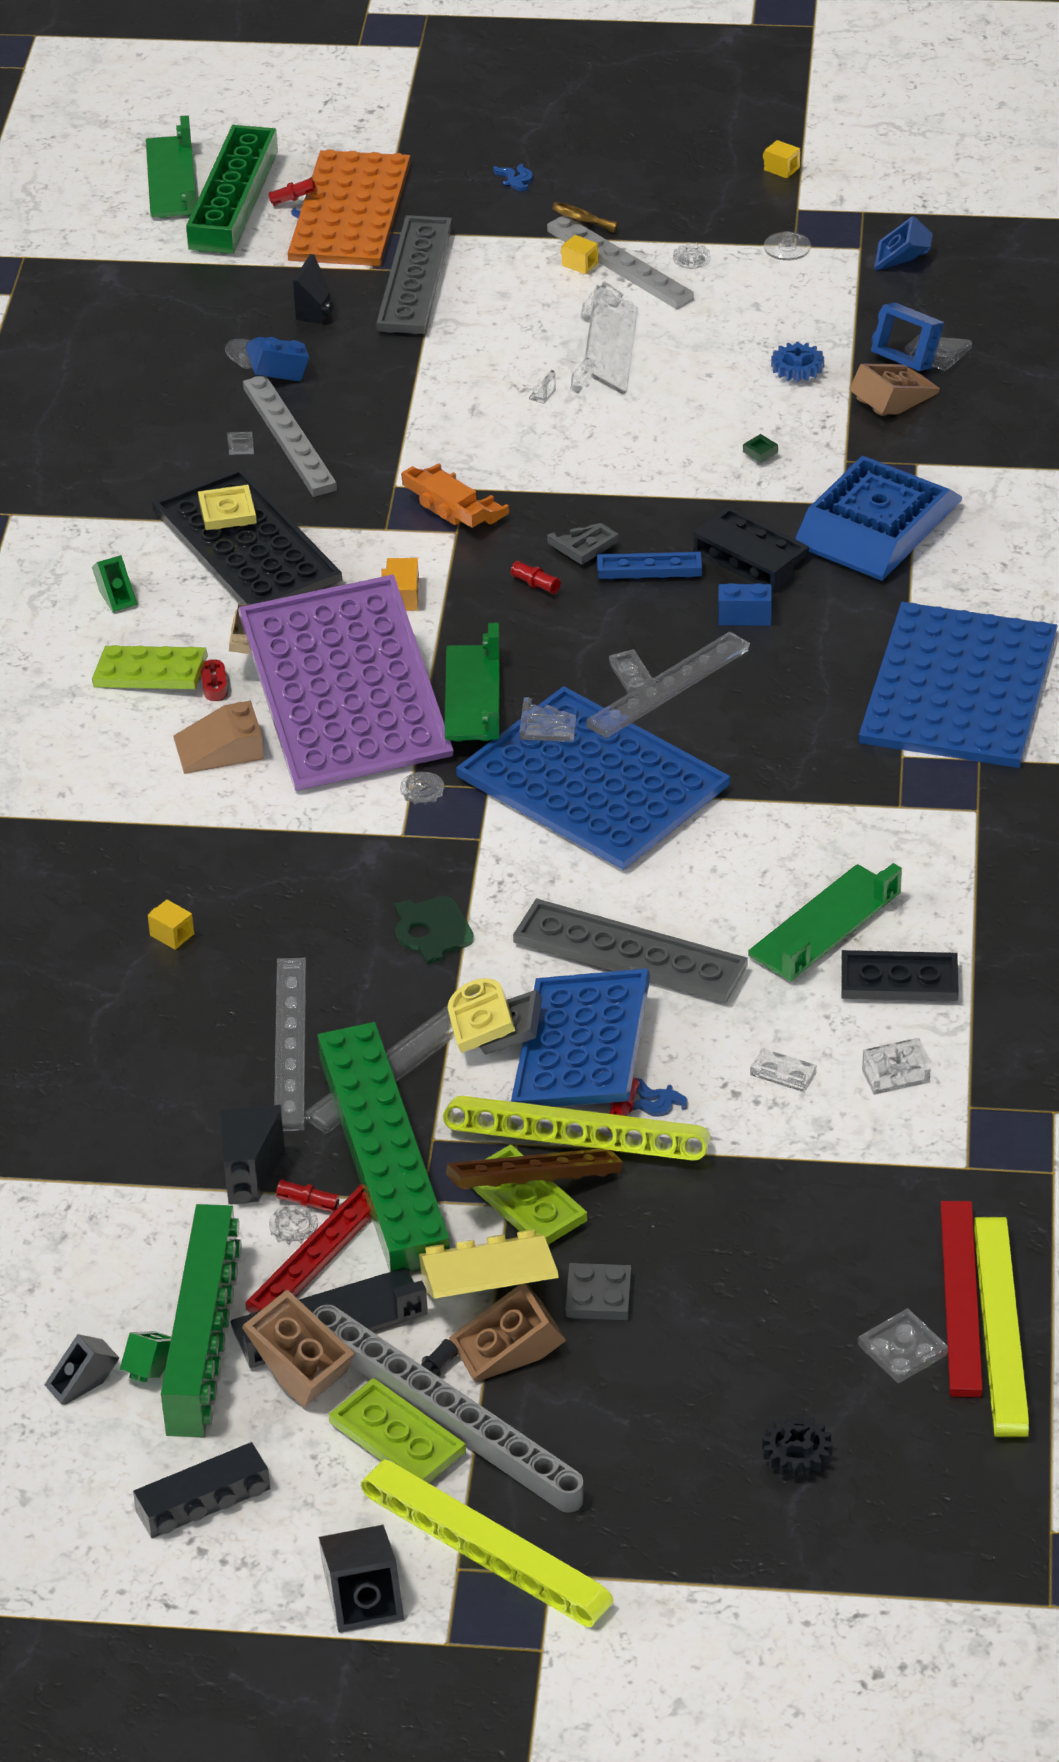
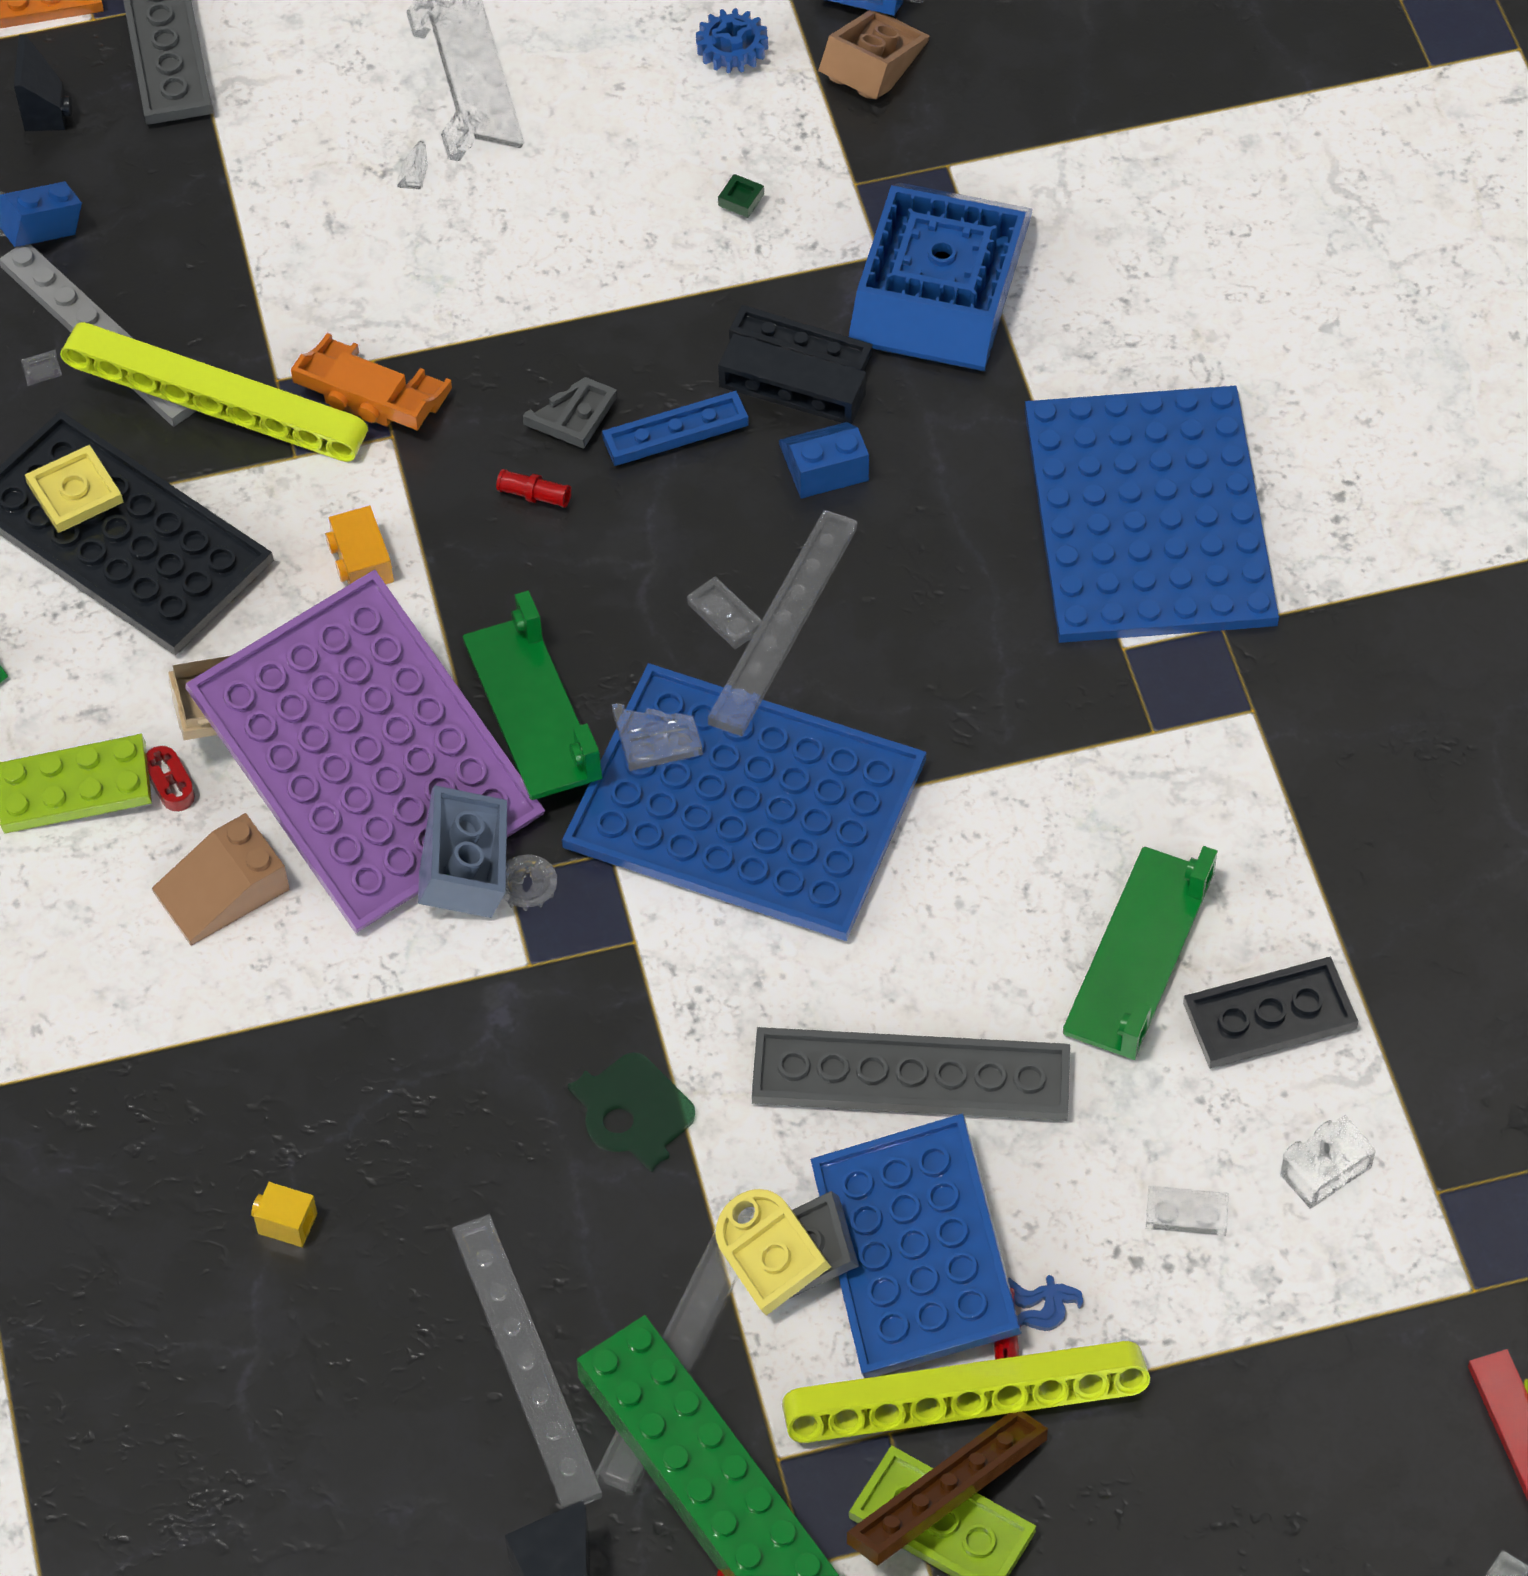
camera: 20 degrees left, 15 degrees up
none -> neon yellow beam [60,322,368,462]
none -> sand blue slope [418,785,507,918]

